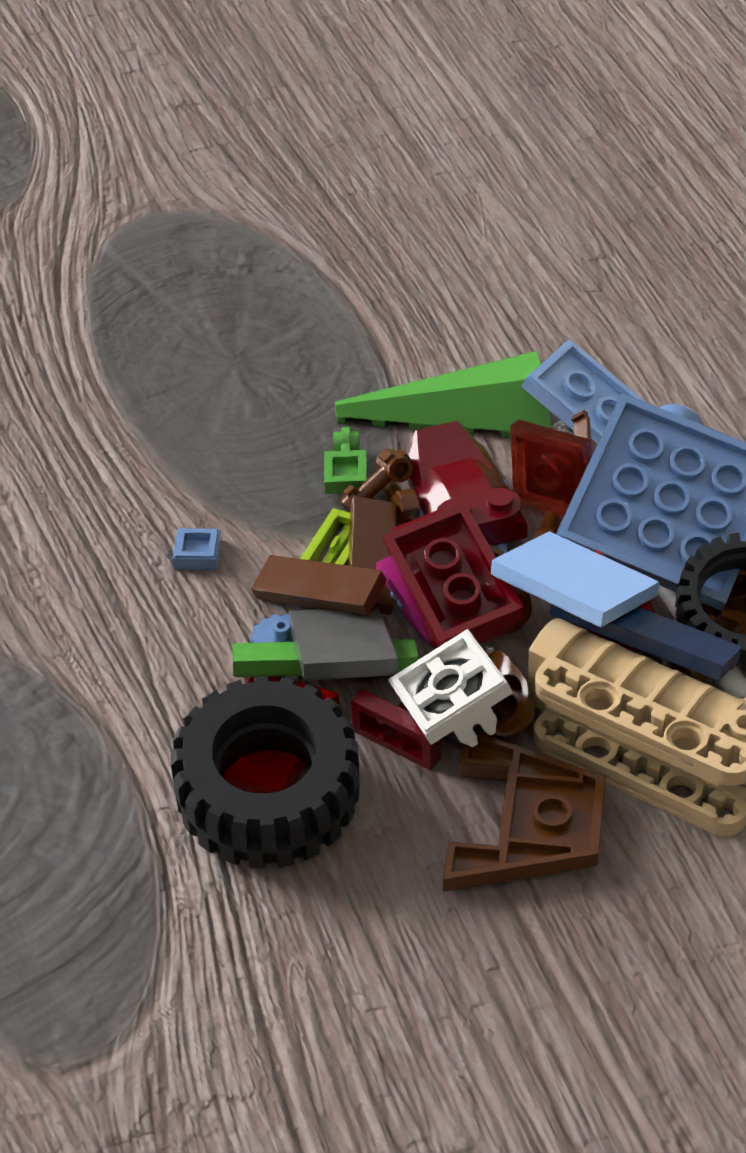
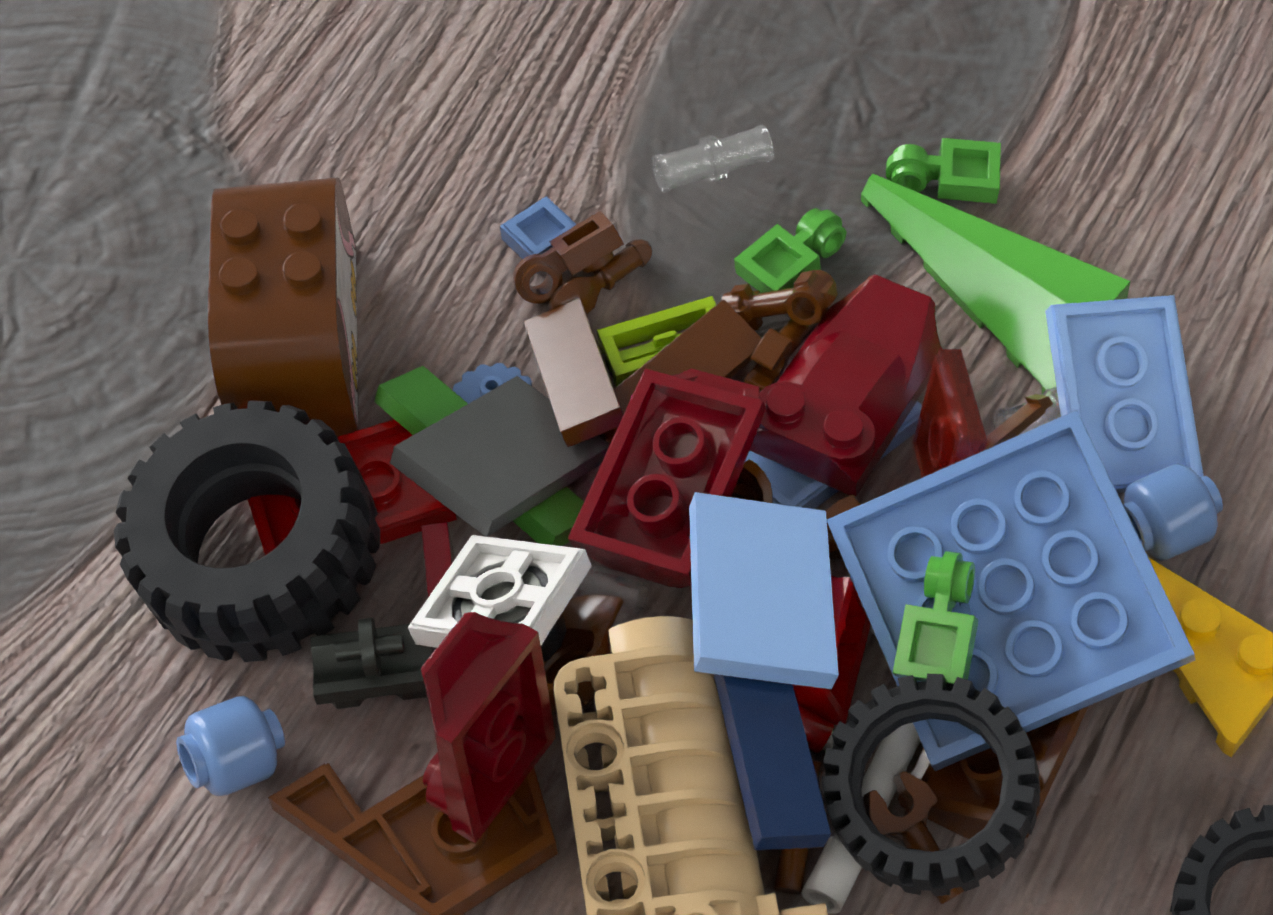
camera: 50 degrees right, 10 degrees up
none -> medium blue head [176,696,285,796]
none -> reddish brown brick [208,177,359,437]
none -> pearl dark grey hips [310,617,435,709]
none -> dark red slope [421,612,556,844]
none -> reddish brown plate [513,211,624,304]
none -> reddish brown piece [549,239,653,314]
none -> clear pin [652,125,774,192]
none -> bright green plate [886,138,1001,204]
none -> bright green plate [892,551,979,684]

